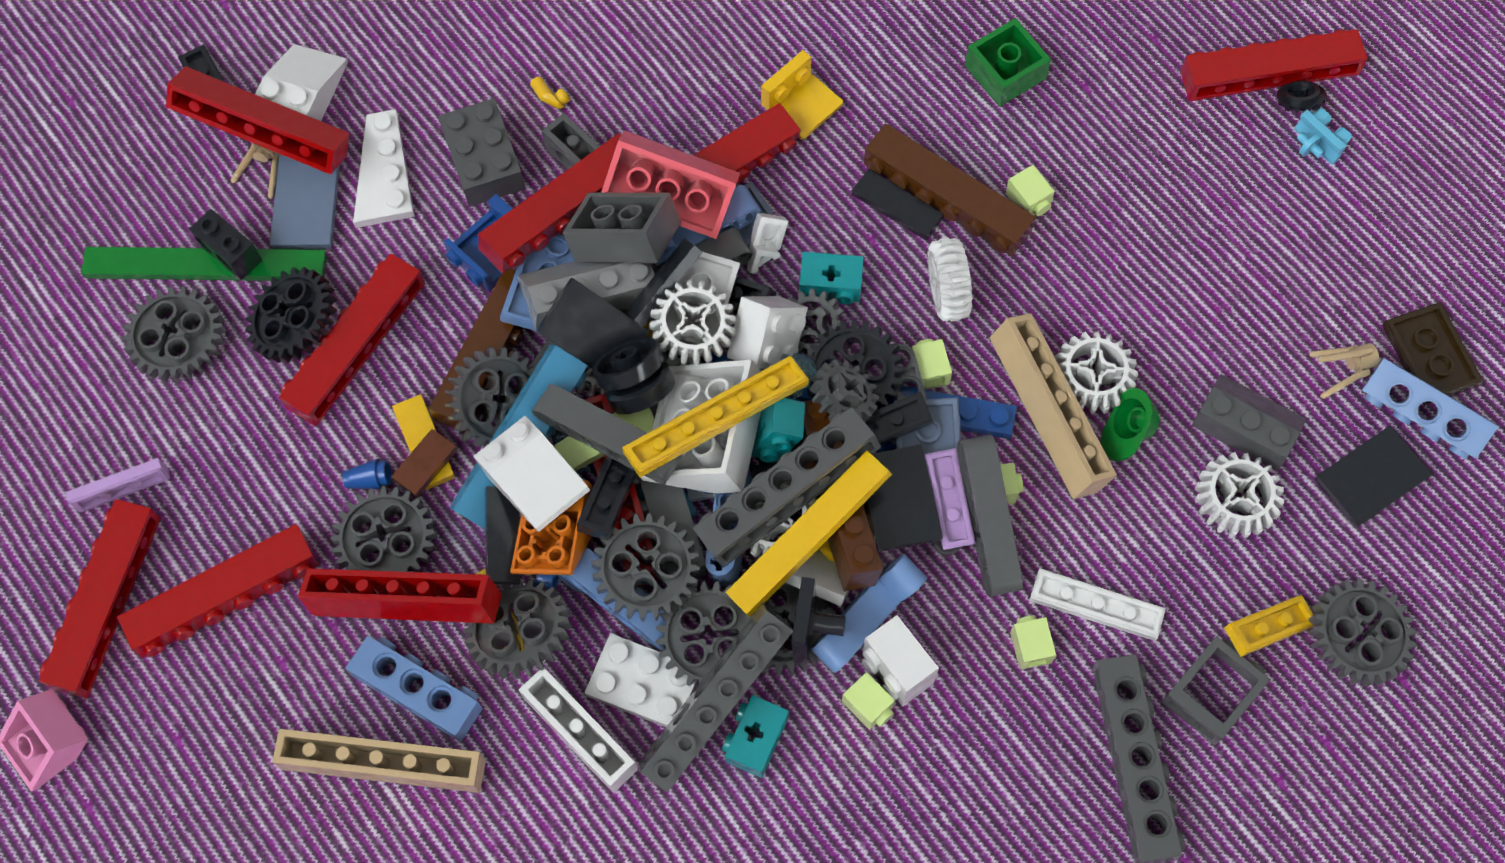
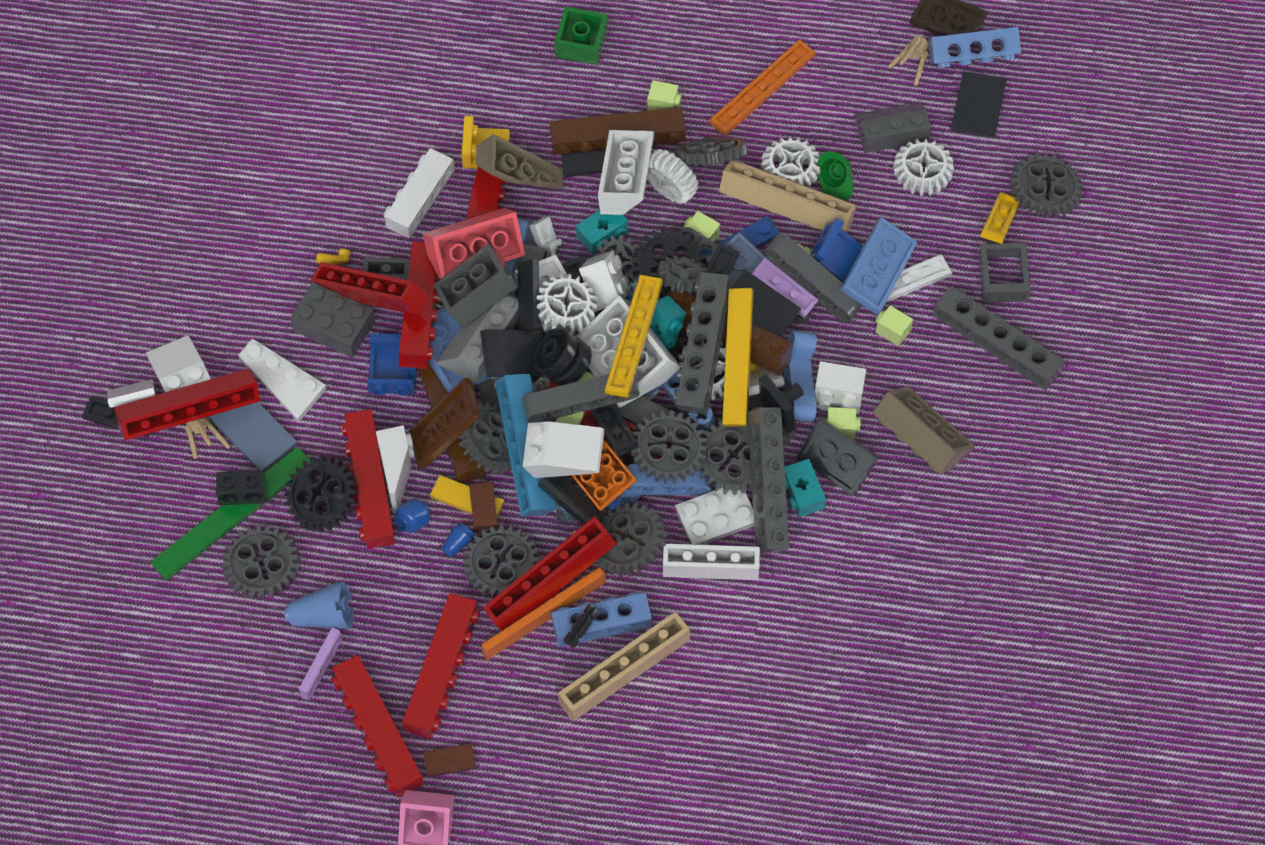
camera: 45 degrees left, 5 degrees down
none -> white tile [107,379,155,408]
none -> medium blue cone [284,582,354,629]
none -> red brick [310,262,429,316]
none -> white slope [376,425,415,514]
none -> white brick [384,148,455,239]
none -> blue head [394,498,430,533]
none -> reddish brown tile [409,378,481,470]
none -> copper tile [423,744,476,778]
none -> dark tan wedge [475,134,563,190]
none -> orange tile [481,568,605,660]
none -> black axle [564,604,599,648]
none -> white slope [598,130,654,215]
none -> dark grey gear [675,137,748,166]
none -> orange tile [709,39,816,137]
none -> black tile [796,418,879,496]
none -> blue panel [810,218,863,283]
none -> medium blue tile [840,217,918,315]
none -> dark tan slope [873,386,975,474]

